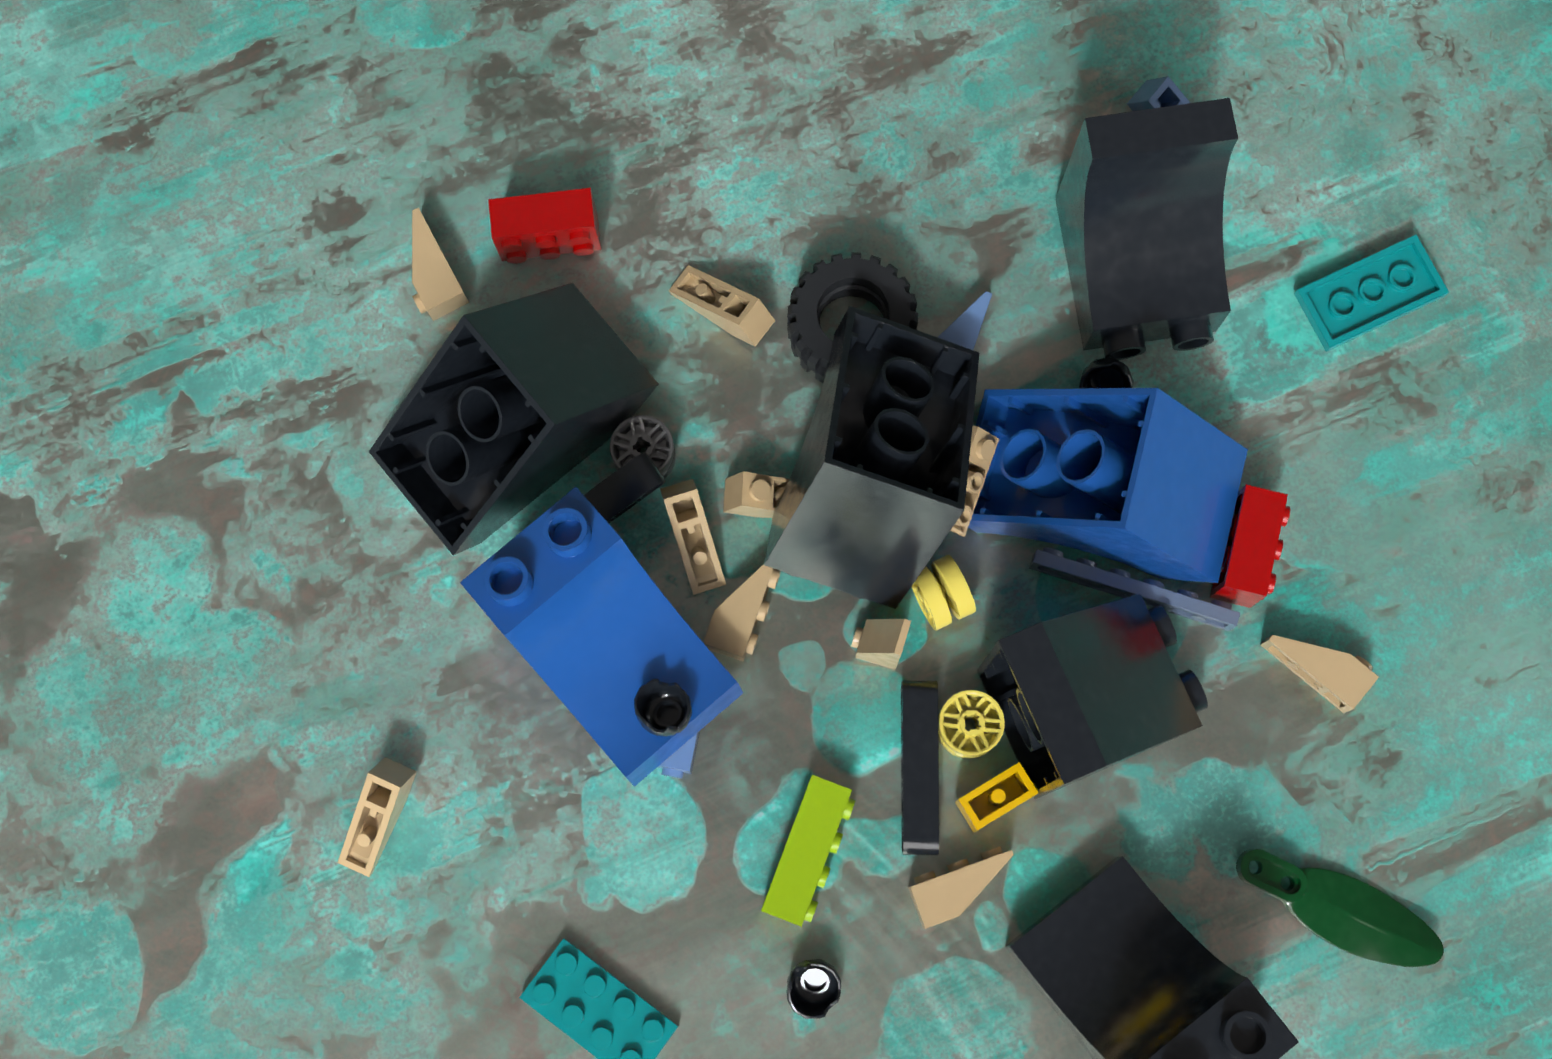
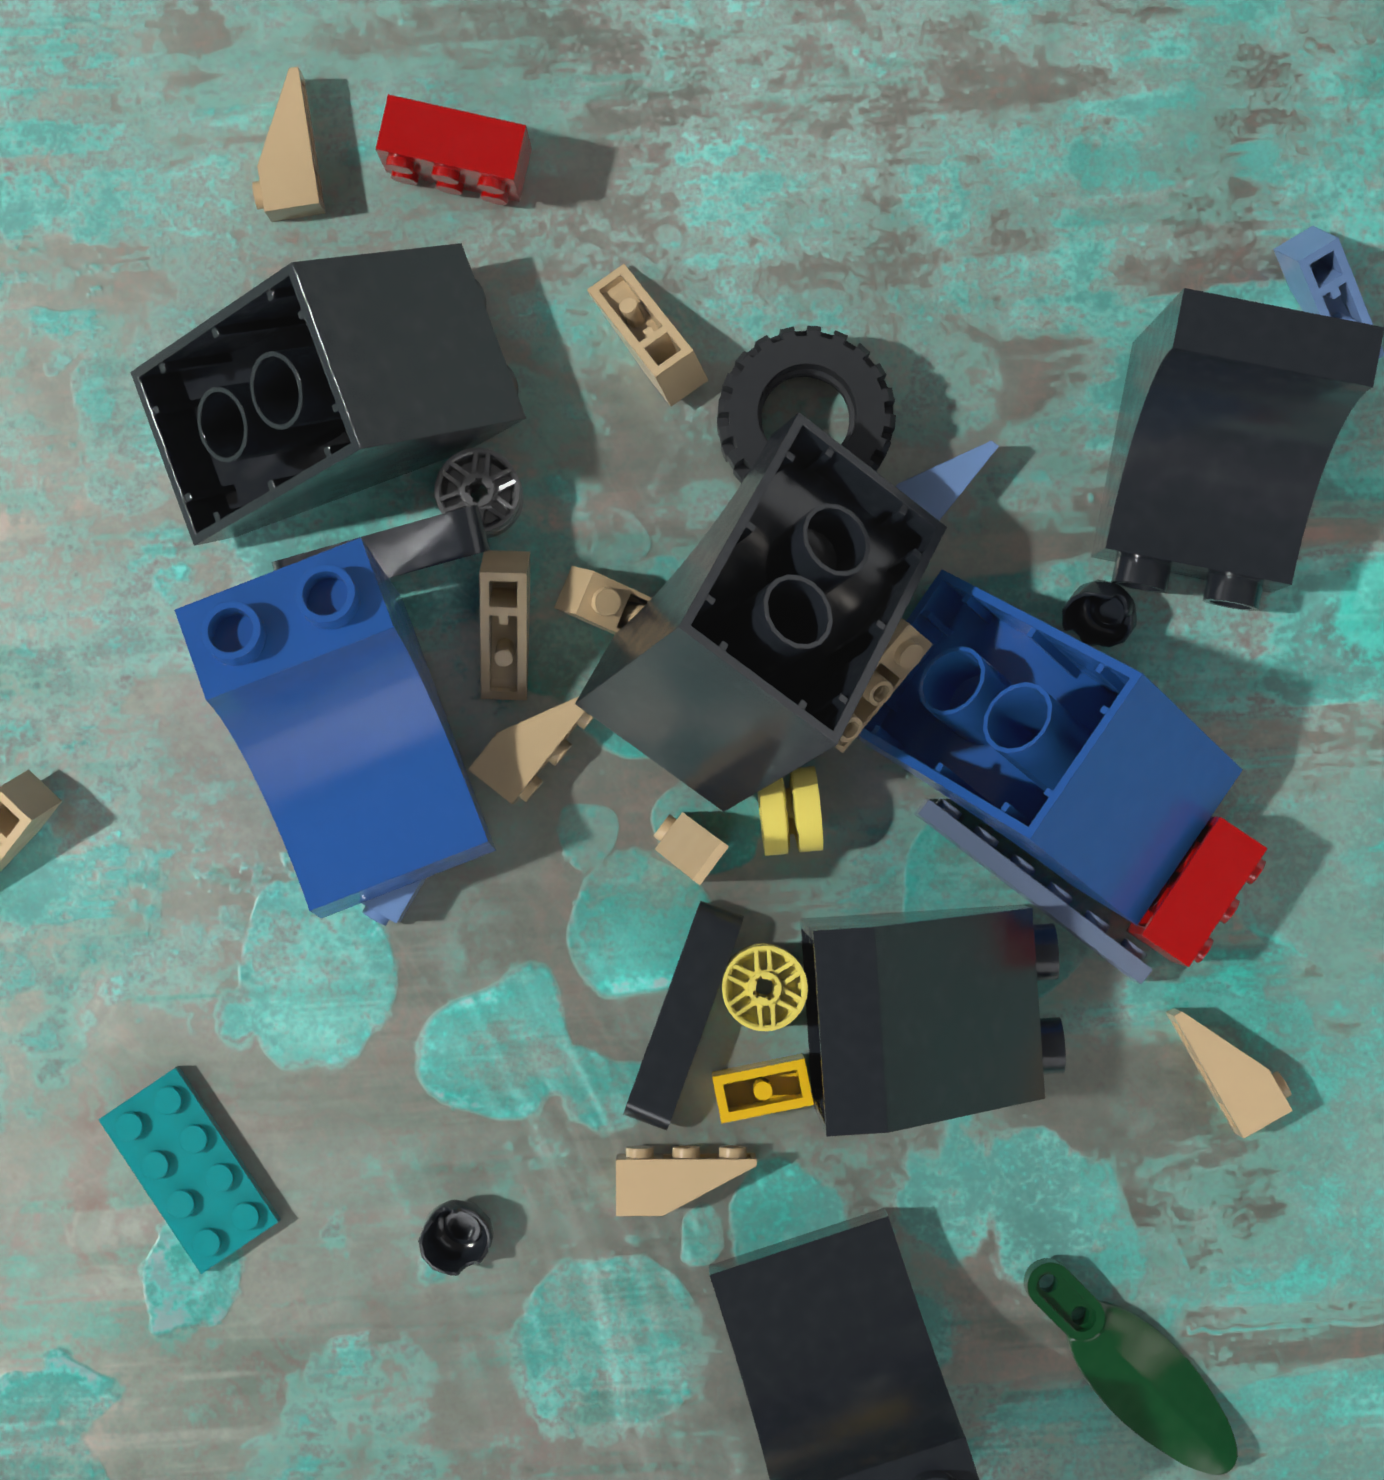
camera: 15 degrees right, 10 degrees up
black hair [634,679,692,736] -> none
lime brick [761,775,856,927] -> none

